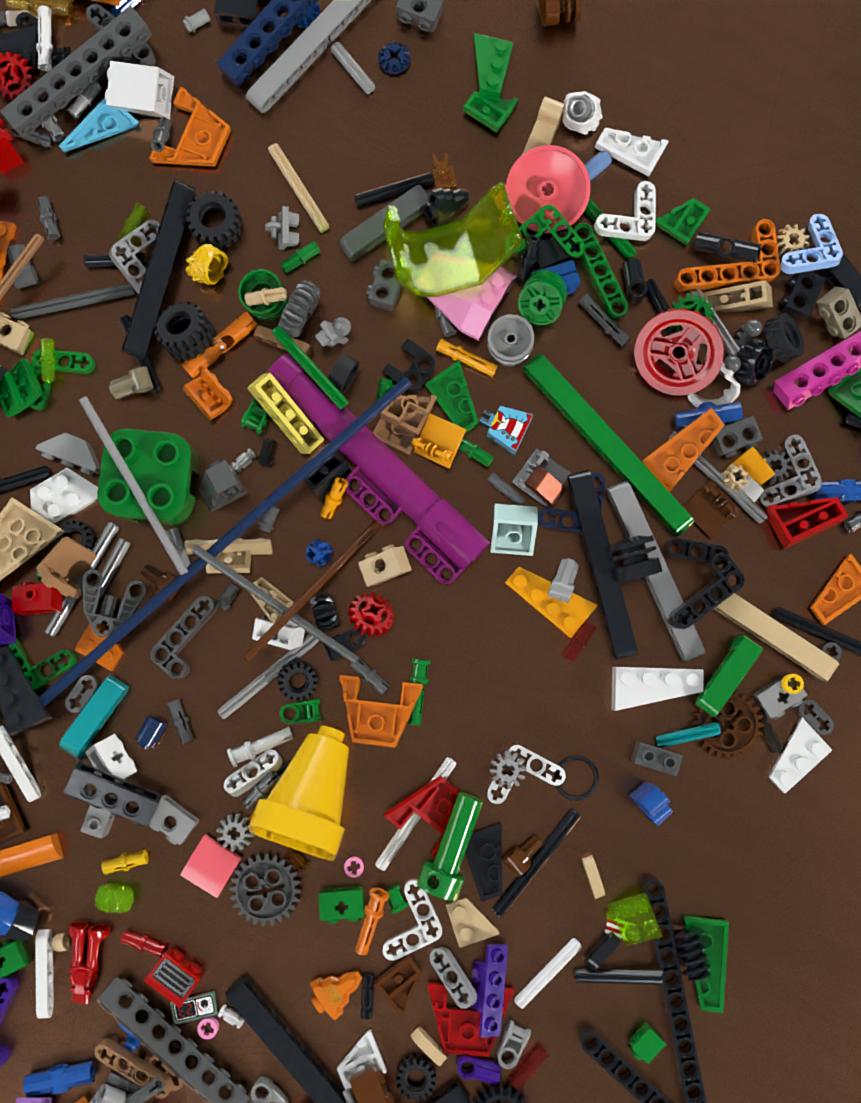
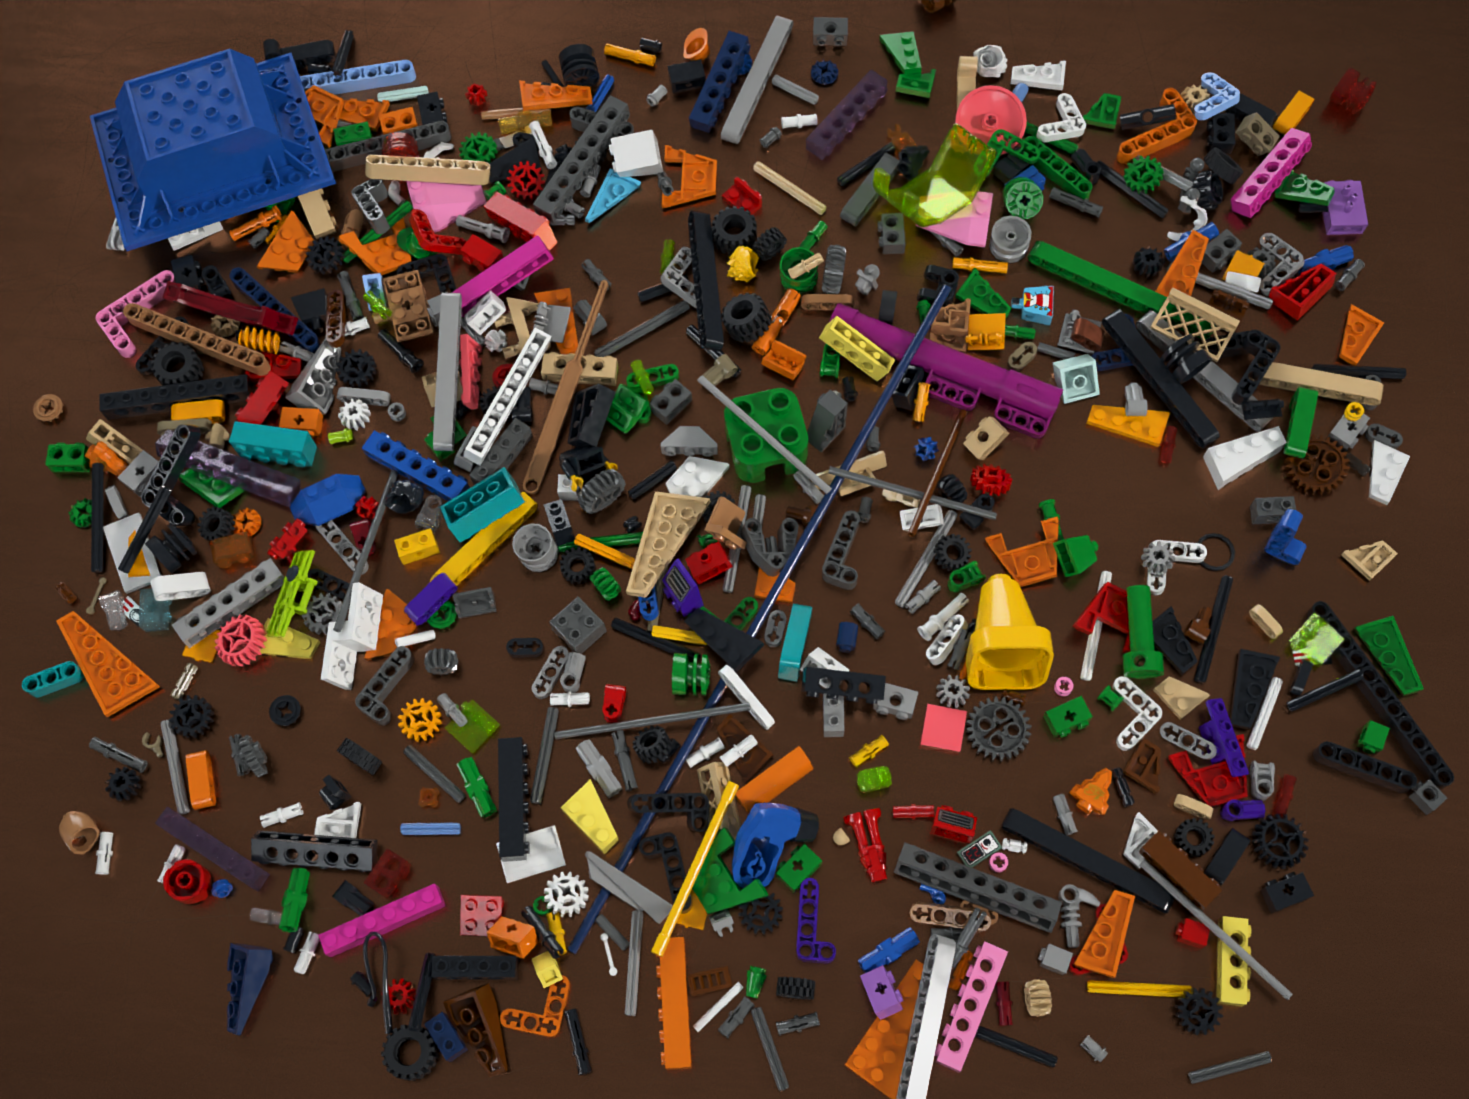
camera: 15 degrees left, 15 degrees down
white beam [35,929,54,1018] -> none
light grey hips [265,206,299,250] -> none
green axle [272,326,348,409] -> none
dark grey pin [349,657,390,695] -> none
orange pin [355,888,389,955] -> none
black pin [517,235,540,280] -> none
gear [634,308,724,395] -> none
teal axle [656,722,721,748] -> none
black piece [674,929,711,981] -> none
tan slope [703,280,773,313] -> none
tan gear [721,465,749,492] -> none
none -> dark grey brick [650,379,692,425]
none -> red bracket [722,177,762,215]
none -> black tyre [753,227,787,261]
none -> dark grey pin [759,127,782,148]
none -> white pin [781,114,817,129]
none -> clear purple brick [806,70,888,160]
none -> light grey pin [905,580,941,614]
none -> dark tan beam [1007,342,1037,372]
none -> green torso [1053,535,1098,577]
none -> light grey axle [1053,794,1078,835]
none -> black gear [1132,246,1164,278]
none -> tan fence [1150,287,1240,362]
none -> black wing [1230,649,1280,730]
none -> black hinge [1241,399,1284,420]
none -> tan wing [1342,540,1398,581]

